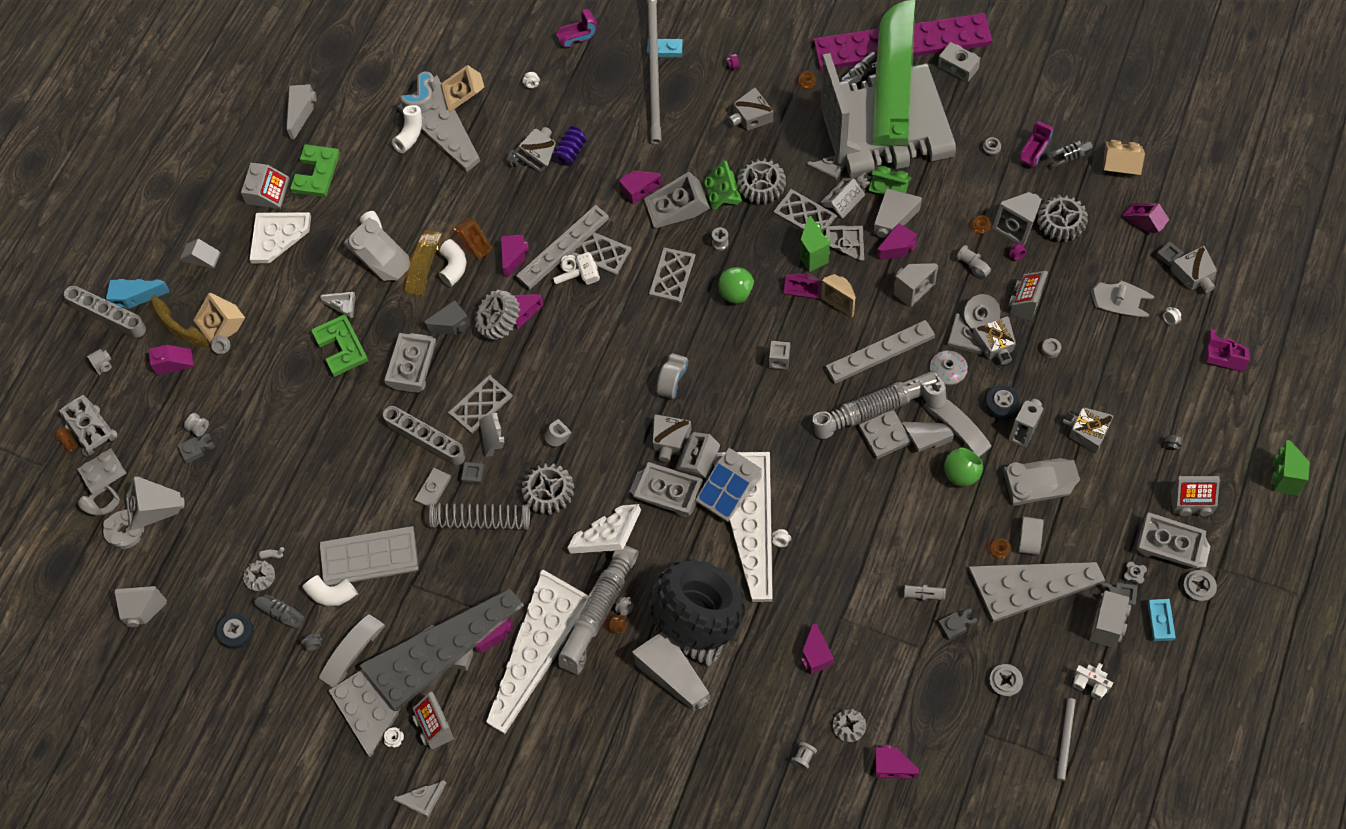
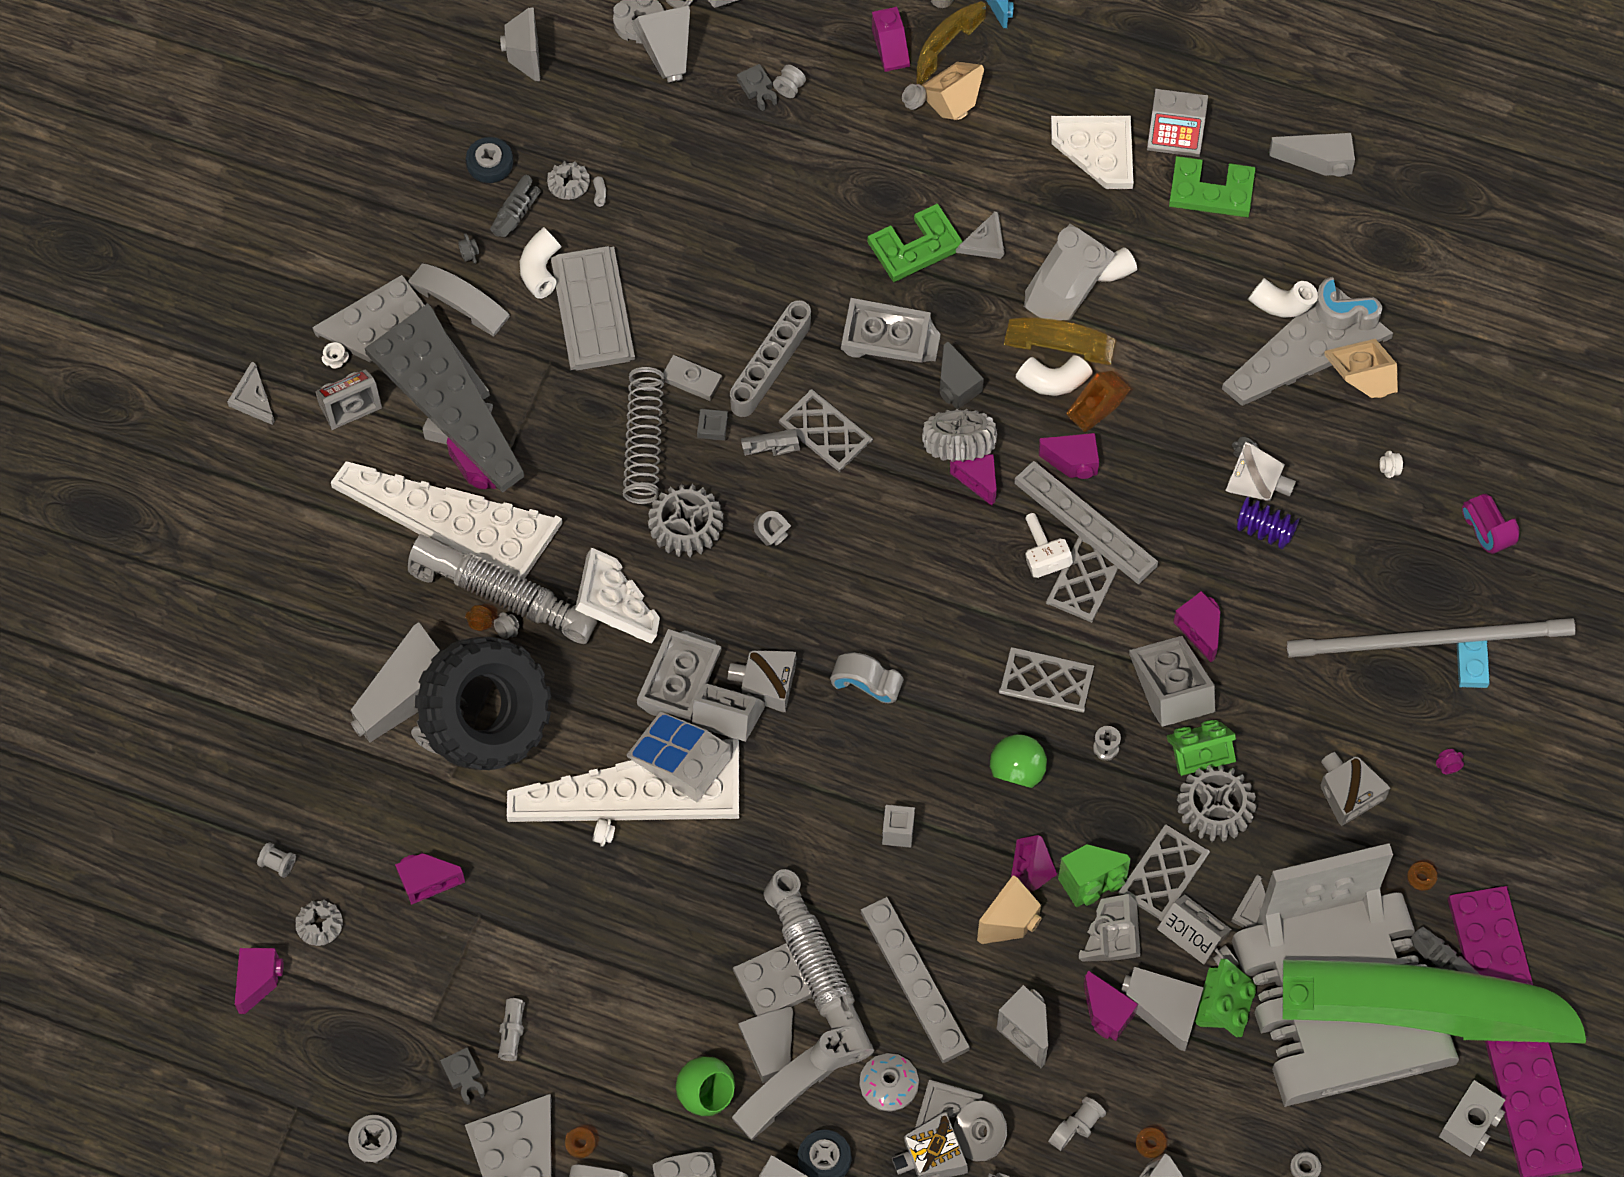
camera: 85 degrees right, 0 degrees up
light grey slope [180,239,221,268] -> none
white plate [560,255,578,272] -> none

